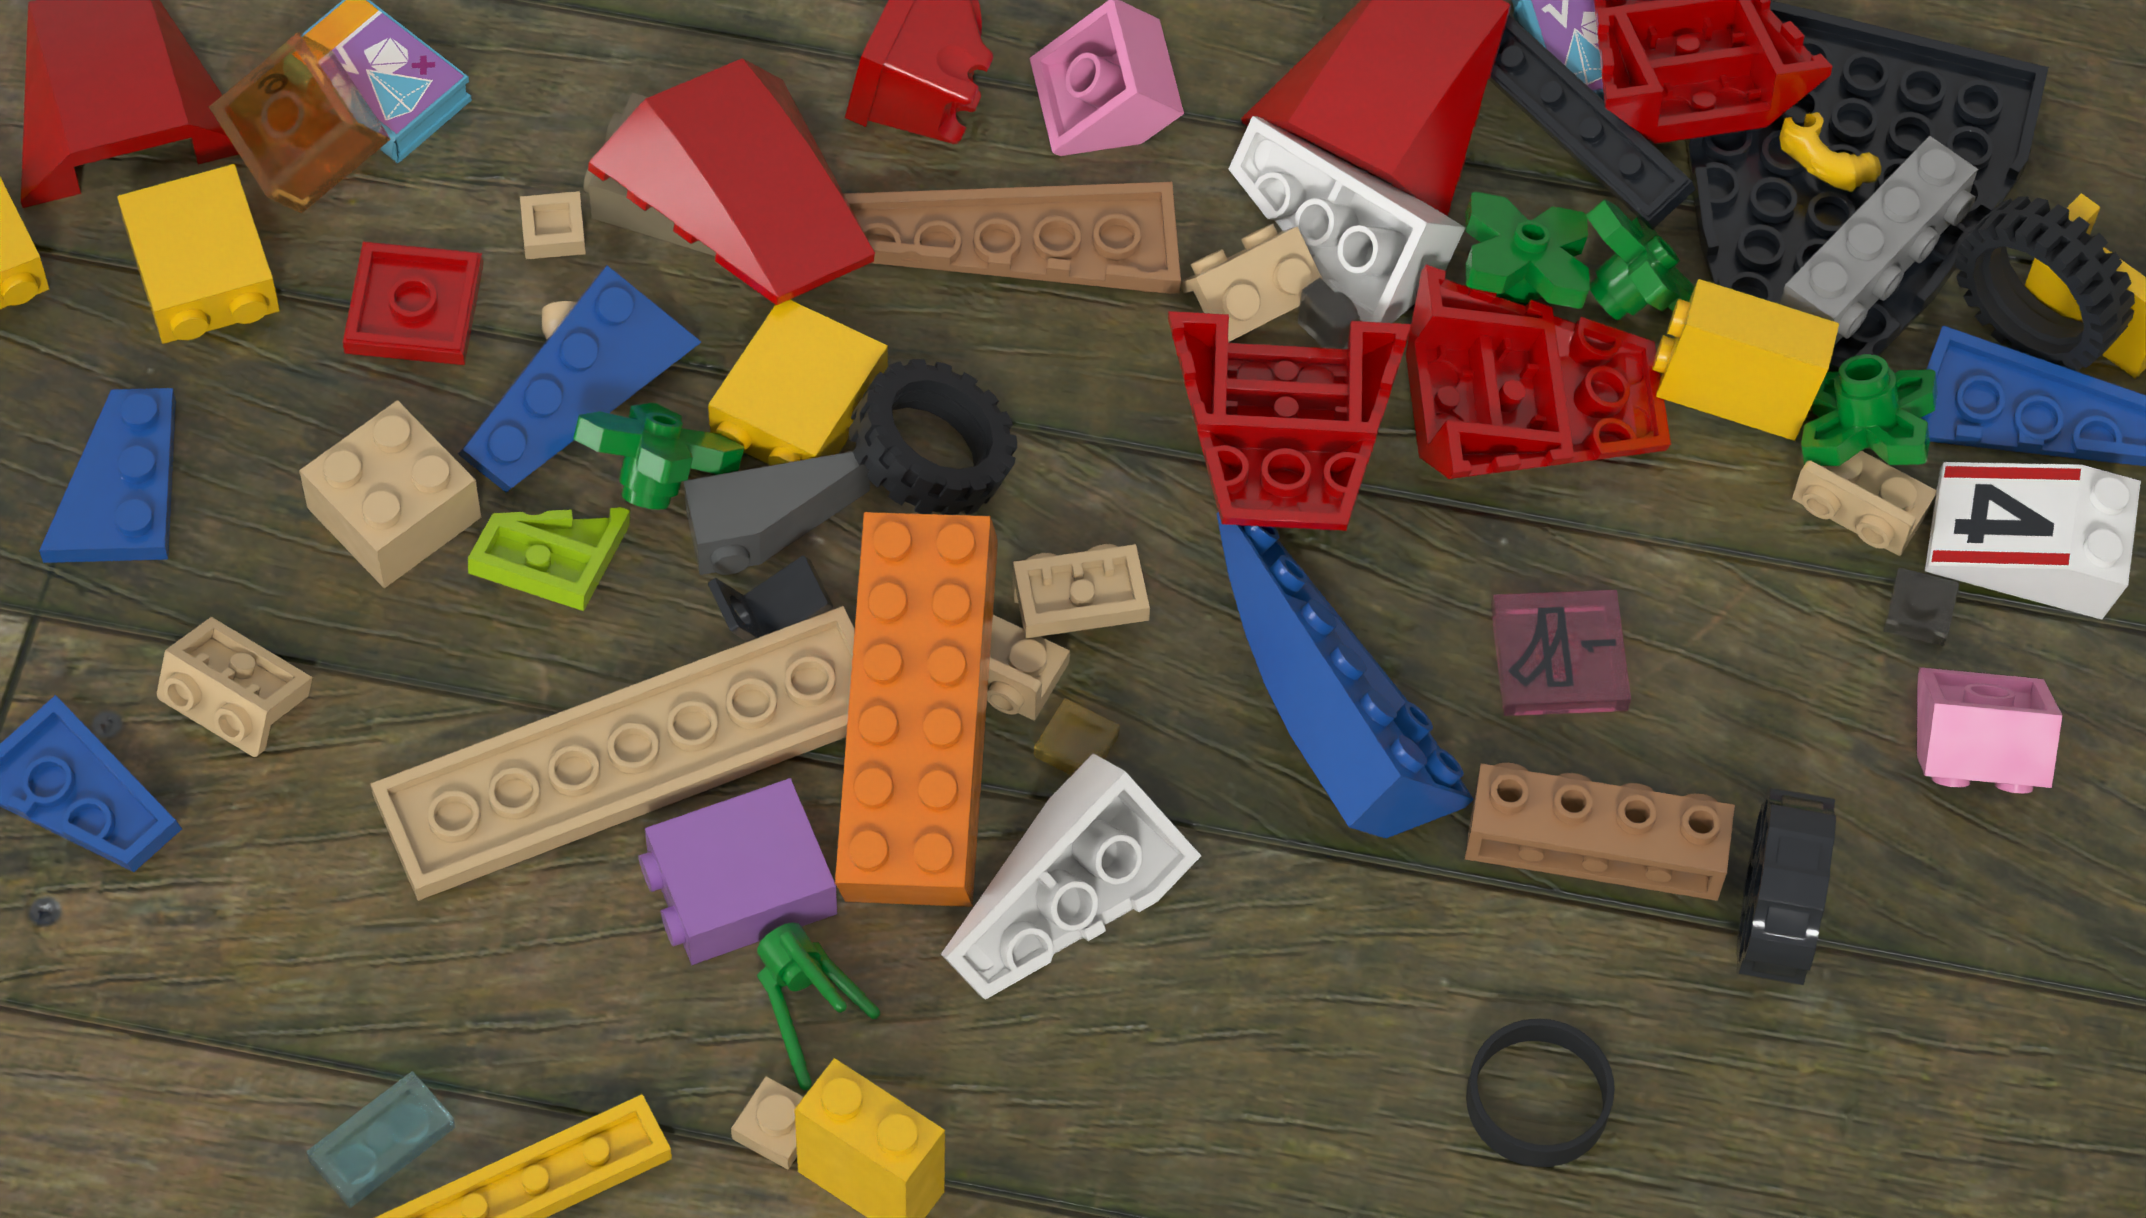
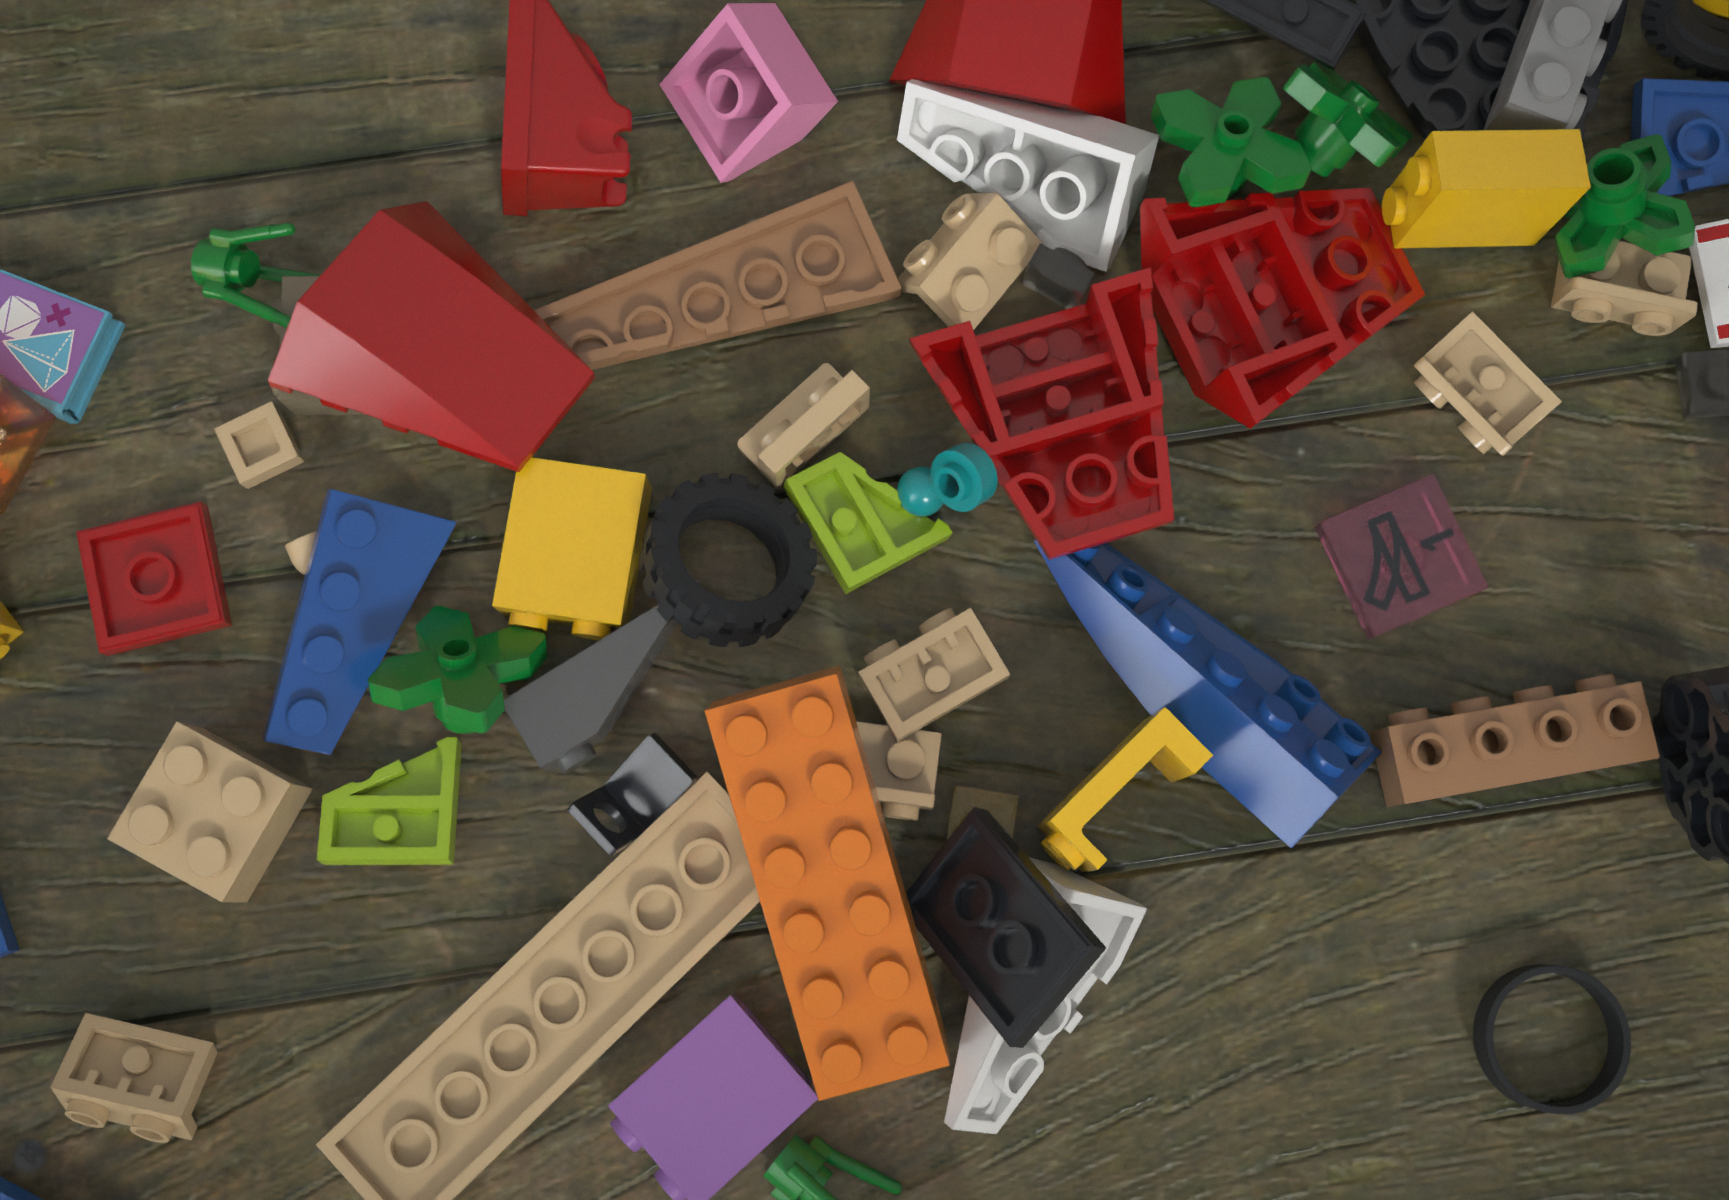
camera: 20 degrees left, 20 degrees up
none -> green plant [191,223,320,329]
none -> tan bracket [738,363,870,490]
none -> lime wing [783,452,953,594]
none -> teal plate [897,442,998,517]
none -> black tile [906,807,1106,1048]
none -> yellow panel [1037,707,1213,872]
none -> tan bracket [1413,311,1562,456]

